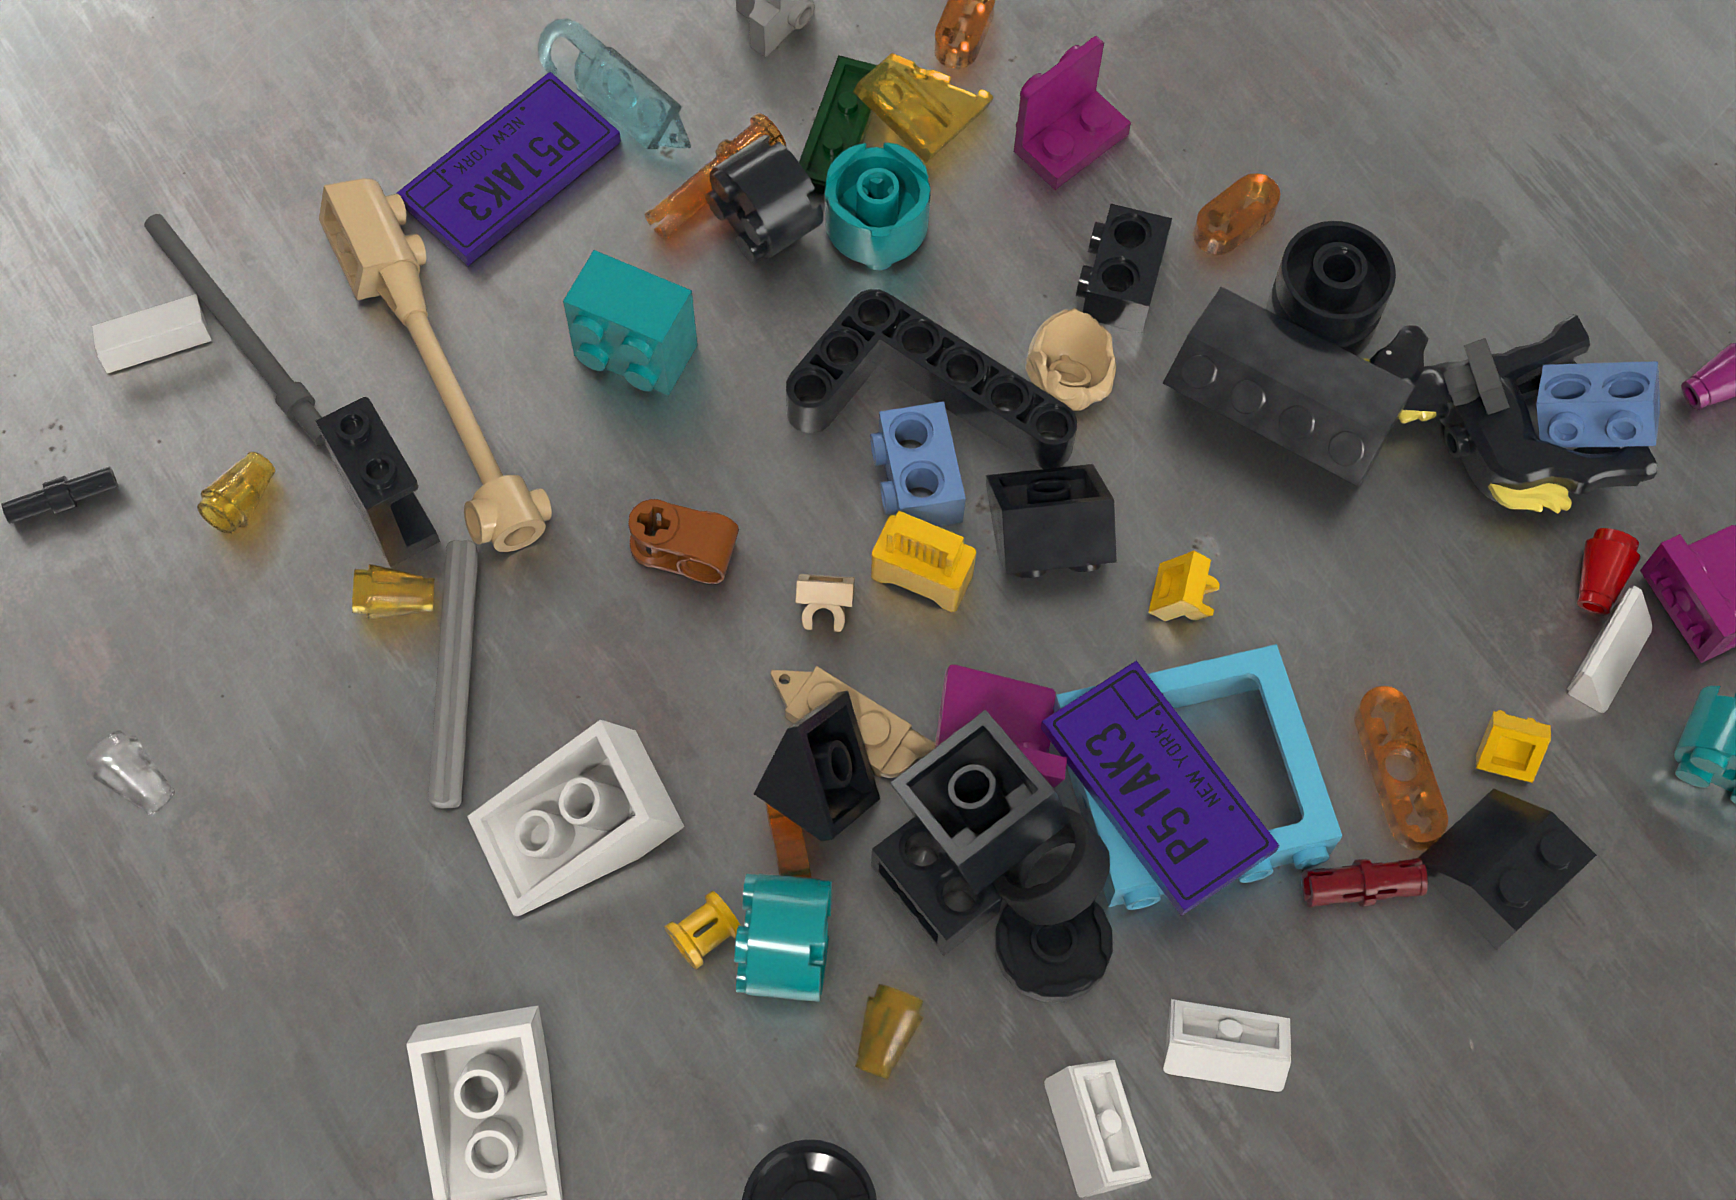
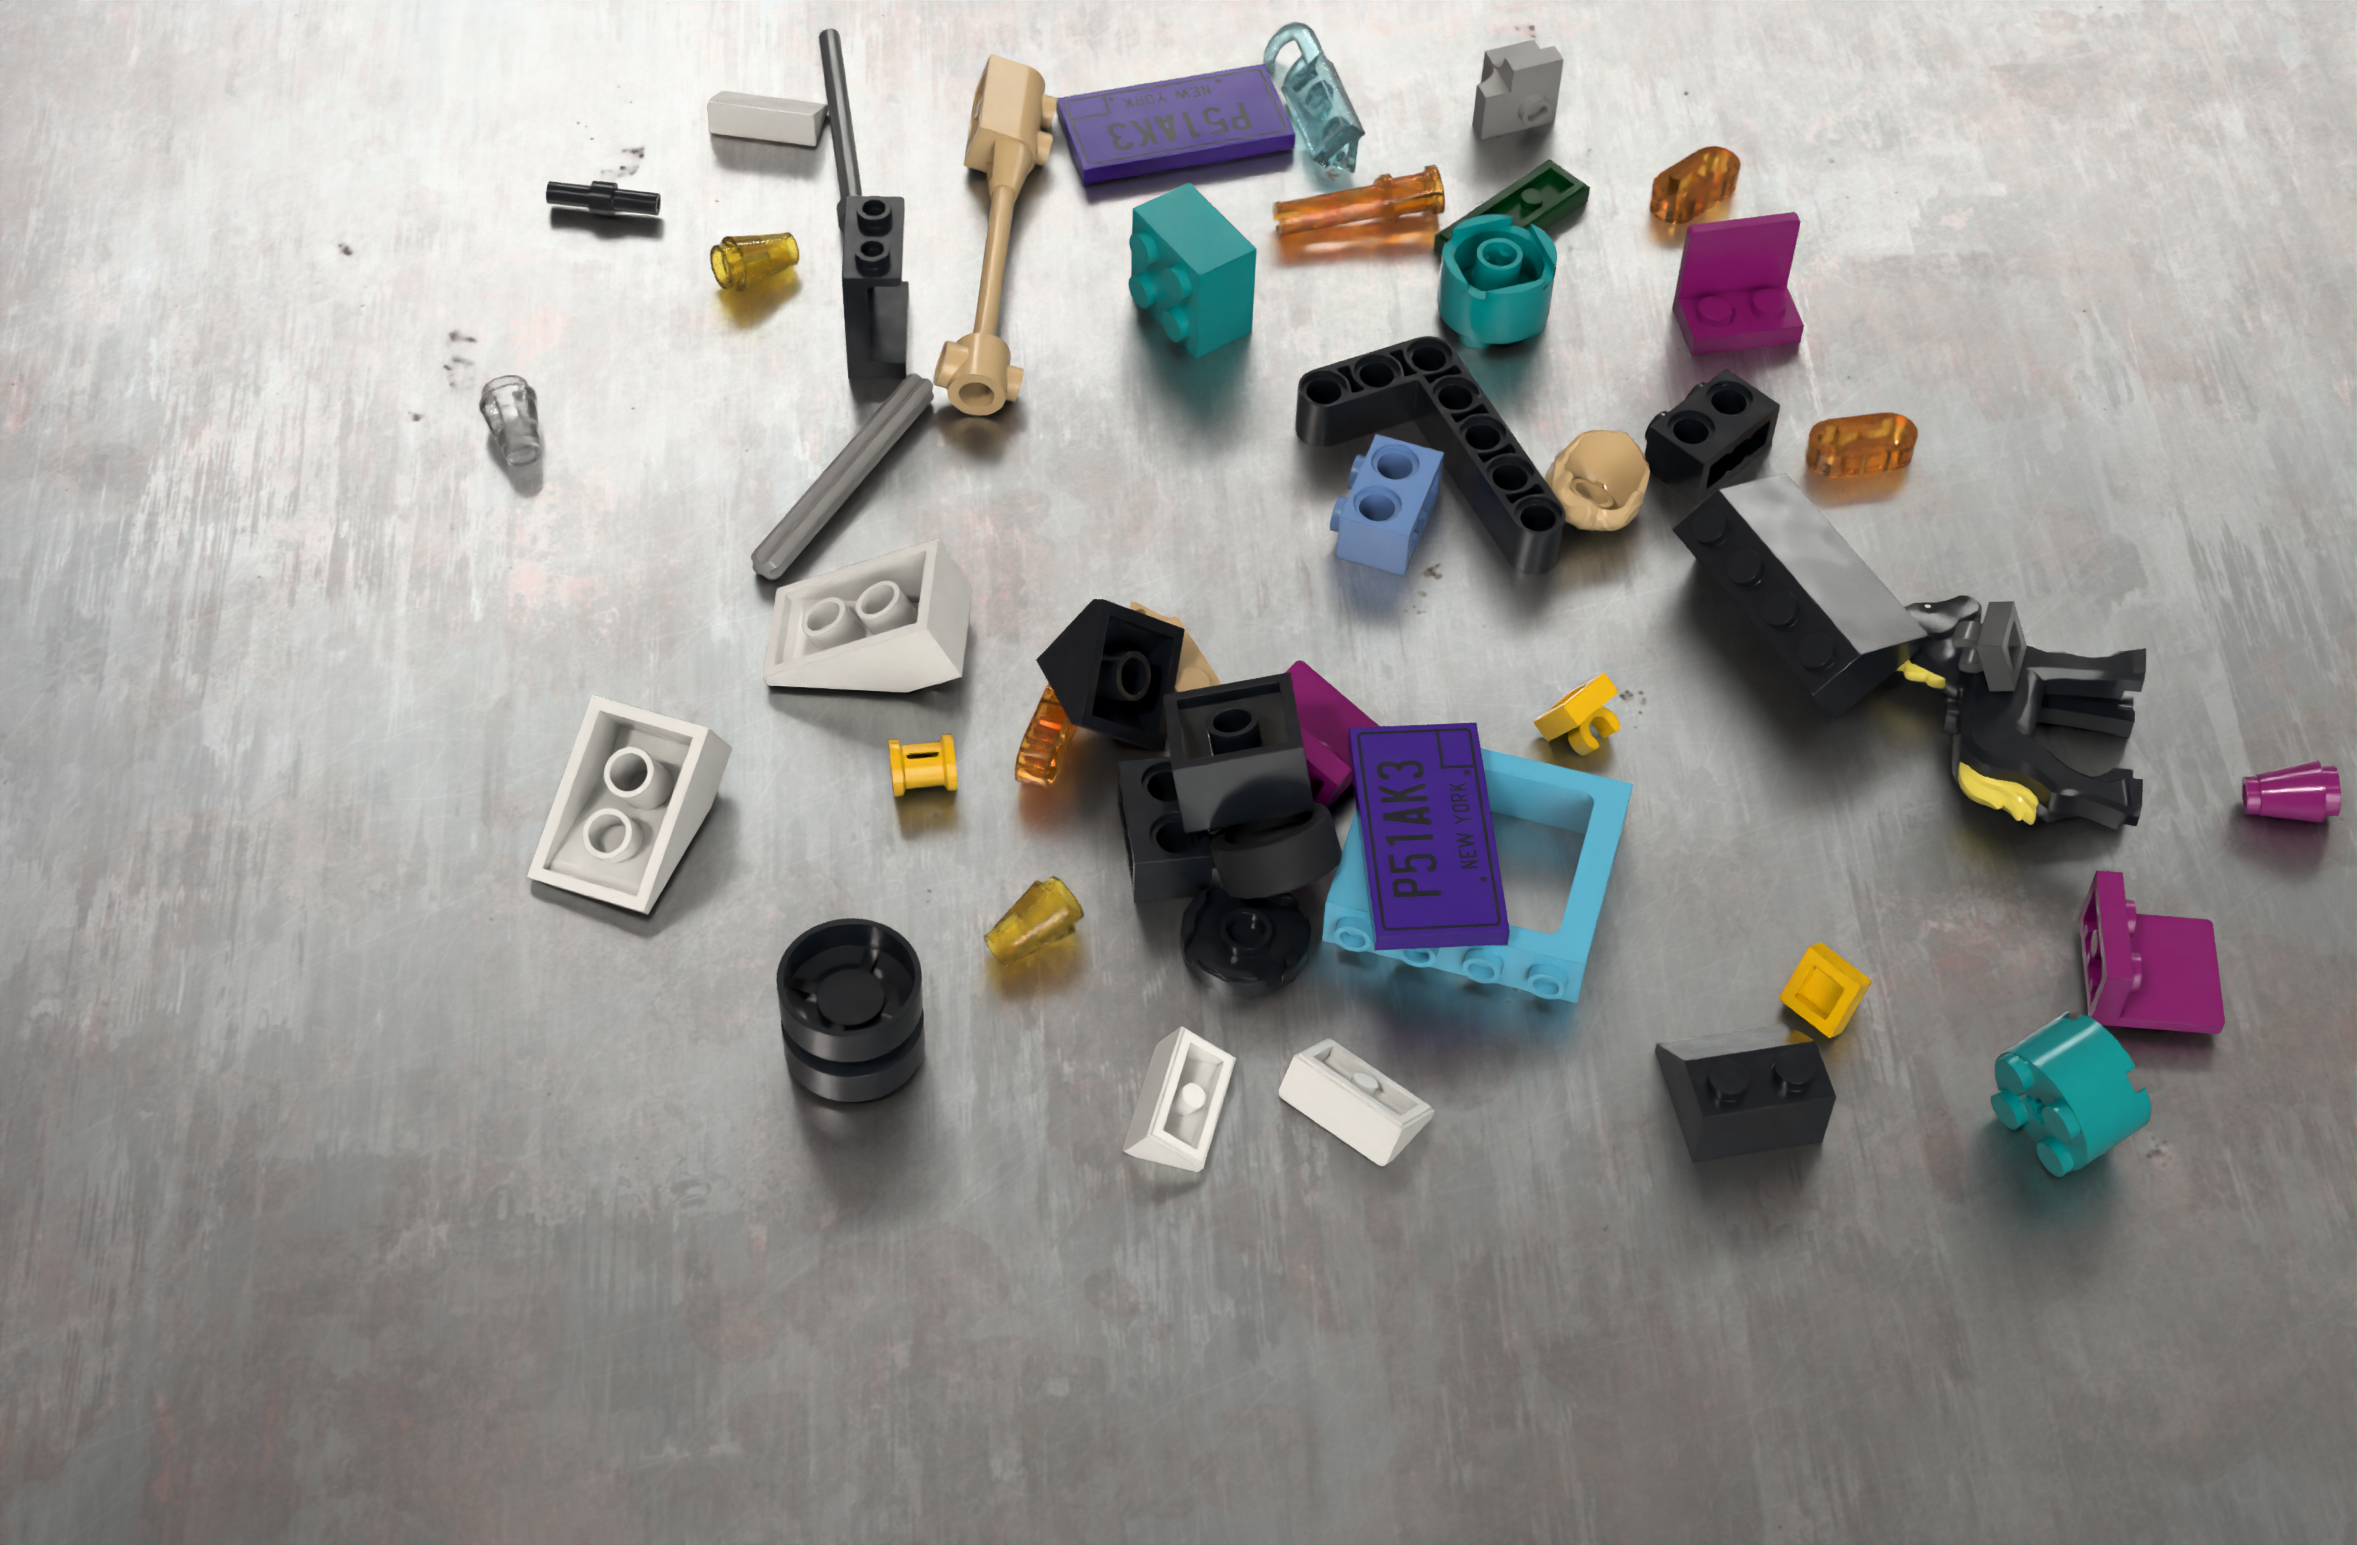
camera: 30 degrees right, 15 degrees down
clear yellow cone [352,564,435,620] -> none
dark orange piece [628,499,739,584] -> none
black brick [705,135,824,262] -> none
teal brick [734,873,832,1002] -> none
tan tile [795,574,855,632] -> none
clear yellow wing [853,53,994,163] -> none
yellow piece [871,510,976,612] -> none
black slope [986,464,1117,578] -> none
black wheel [1266,221,1396,356] -> none
dark red pin [1302,858,1428,907] -> none
clear orange beam [1354,686,1448,850] -> none
medium blue brick [1536,361,1661,447] -> none
white slope [1567,586,1652,713] -> none
red cone [1577,528,1641,615] -> none

